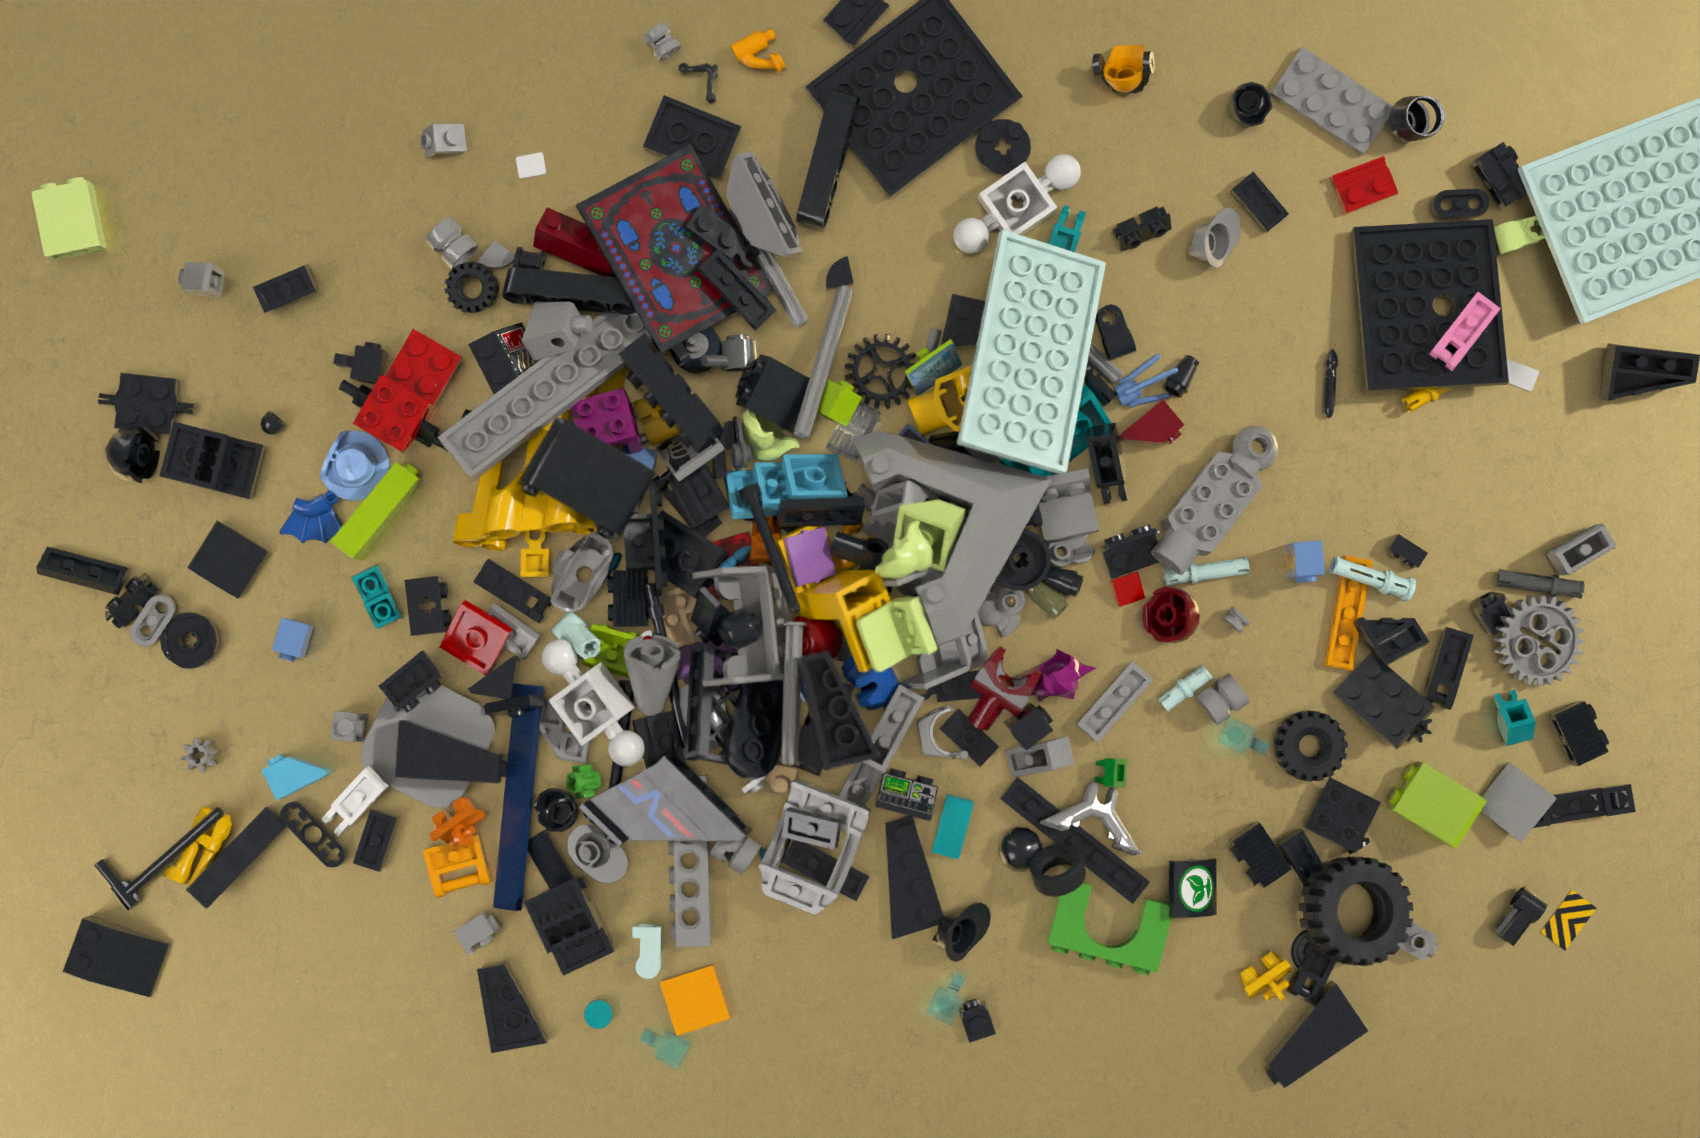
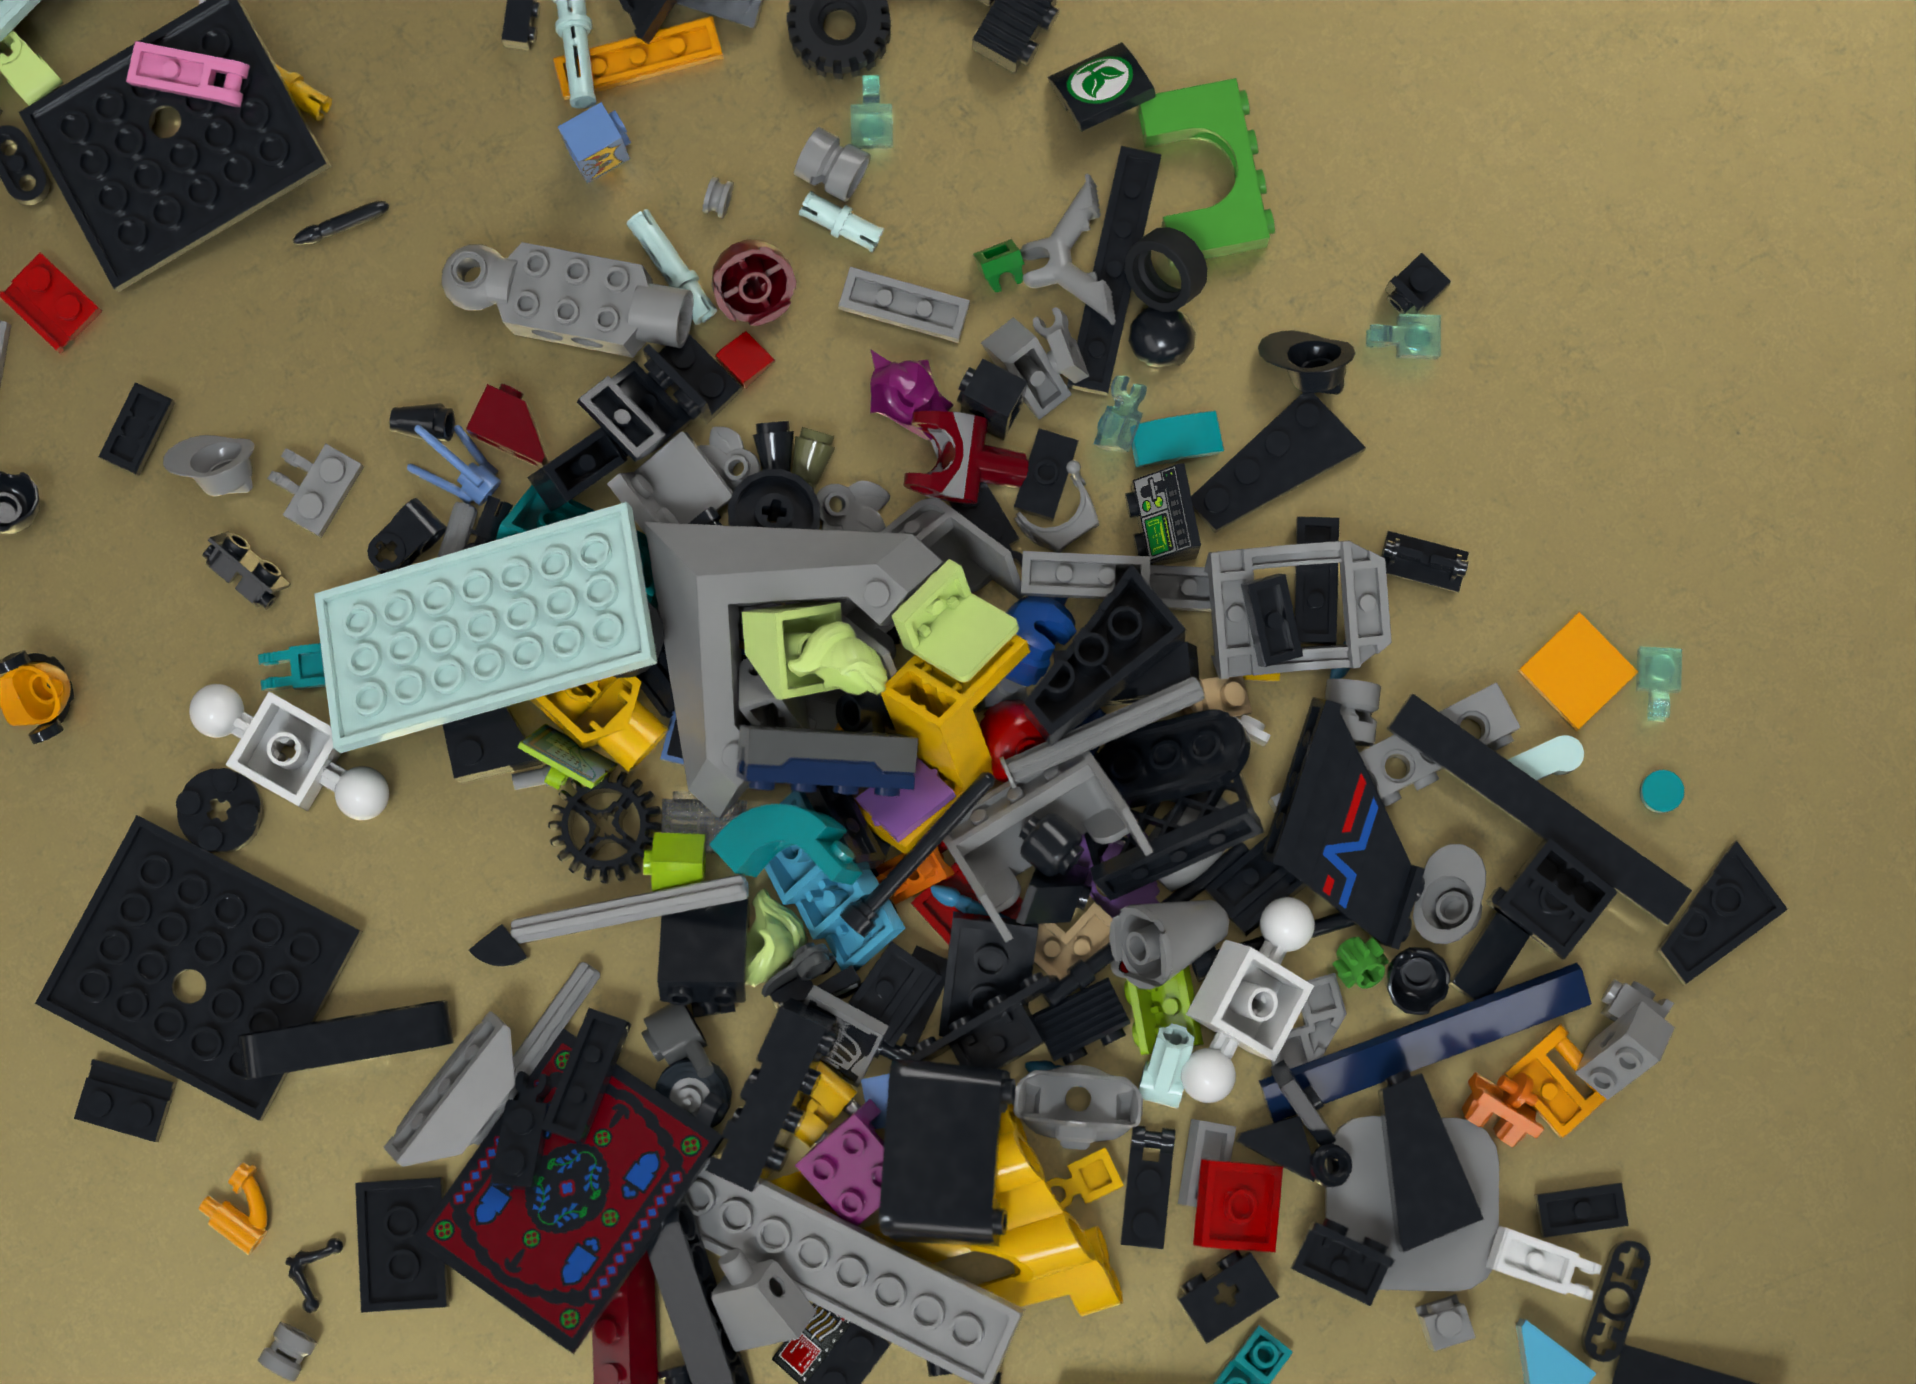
camera: 110 degrees left, 5 degrees down
none -> light grey hinge [267,444,364,538]
none -> black slope [577,361,691,462]
none -> teal arch [709,804,863,885]
none -> piece [736,725,918,796]
none -> light grey plate [1033,307,1089,383]
none -> clear light blue plate [1093,376,1147,452]
none -> black plate [1310,1144,1352,1188]
none -> black hinge [1381,531,1469,593]
none -> black tile [1387,694,1692,925]
none -> light grey brick [1575,1001,1675,1100]

